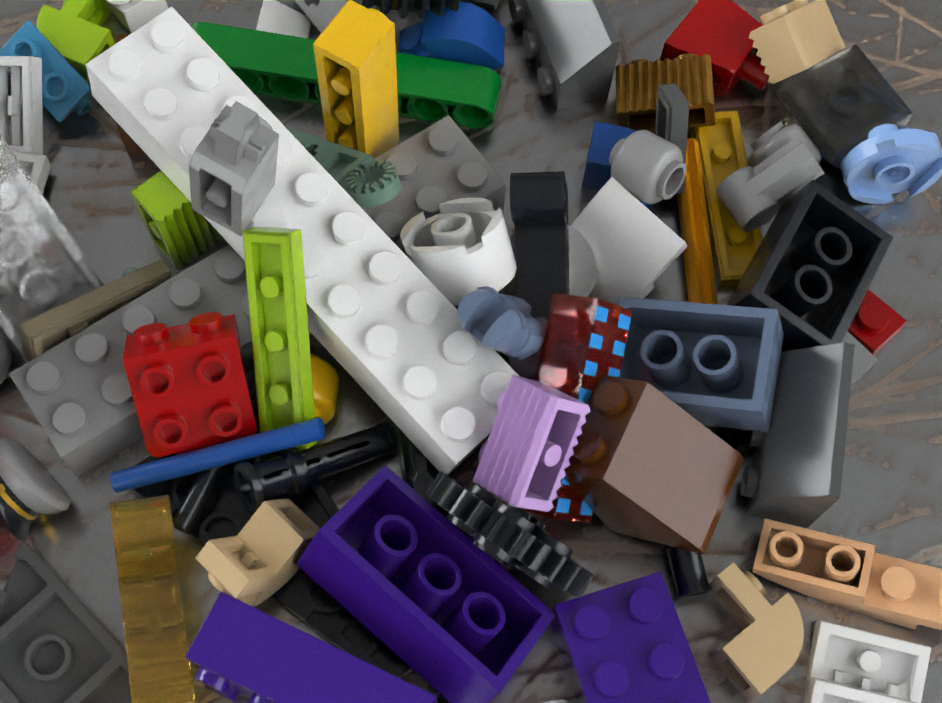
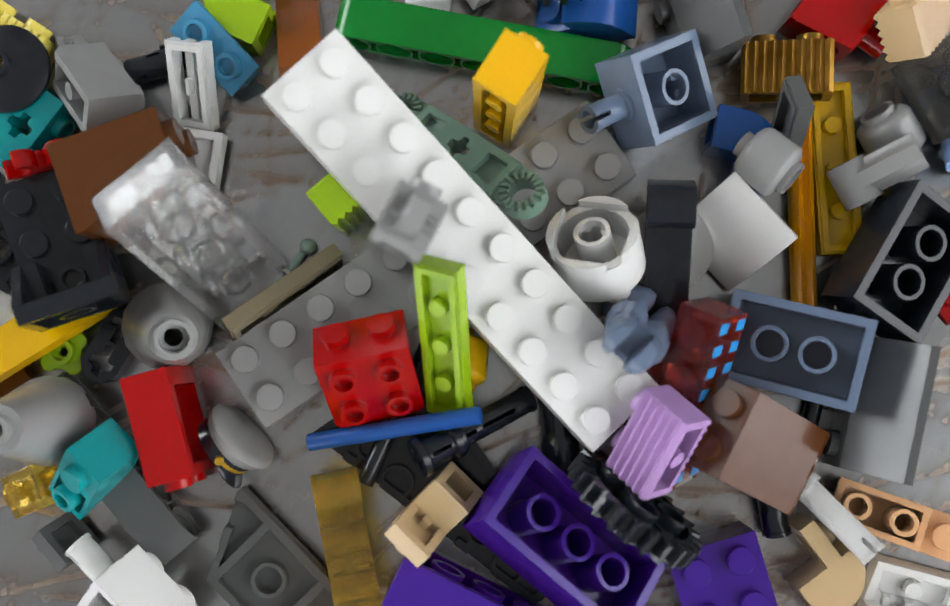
camera: 10 degrees right, 20 degrees up
none -> sand blue brick [578,28,719,150]
none -> white pin [799,471,886,566]

